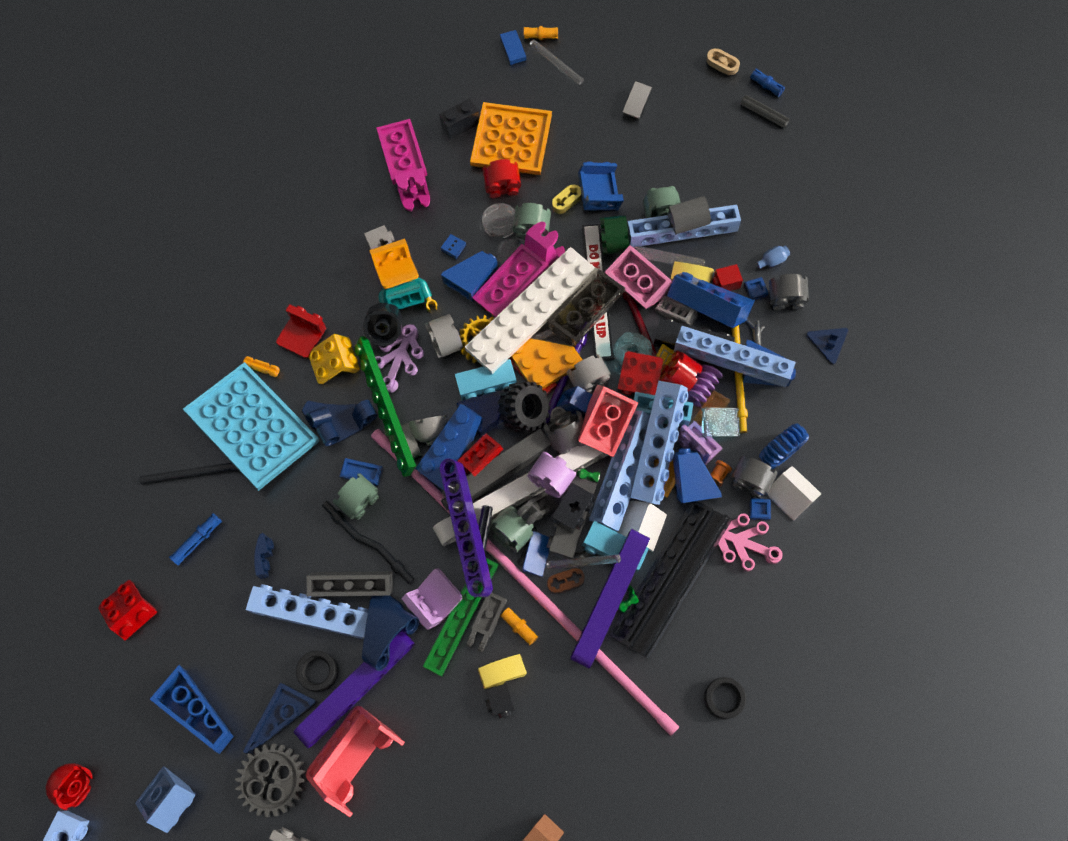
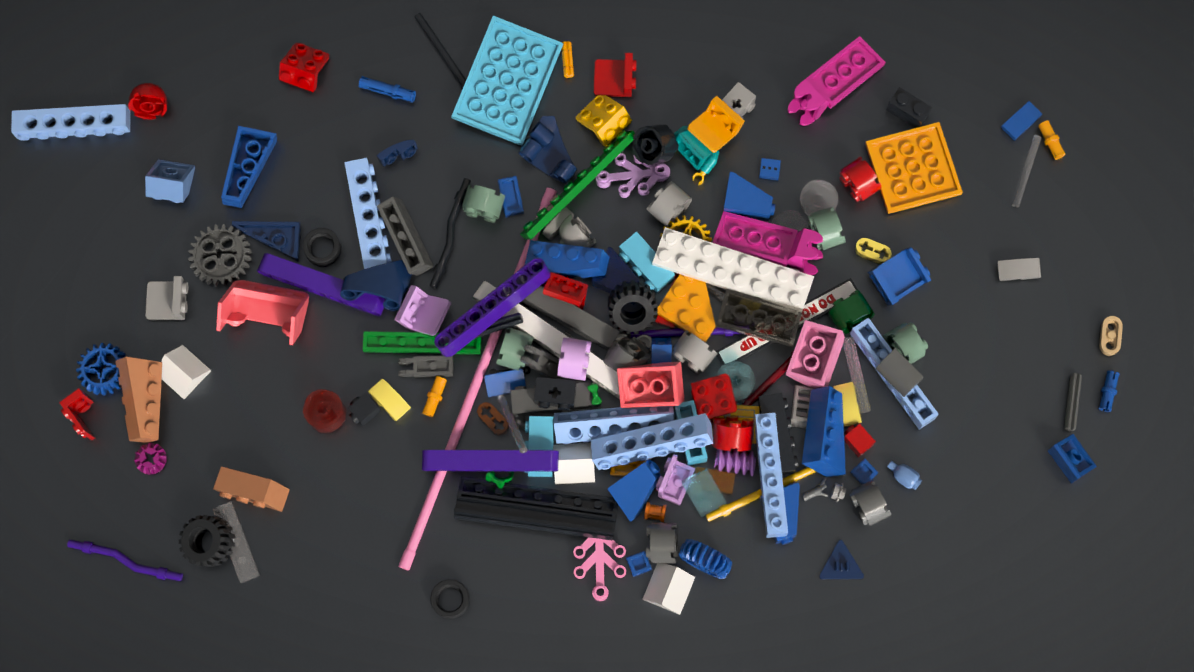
camera: 65 degrees right, 5 degrees up
none -> clear red brick [303,389,346,433]
none -> light grey plate [830,483,846,502]
none -> blue slope [1048,434,1097,484]

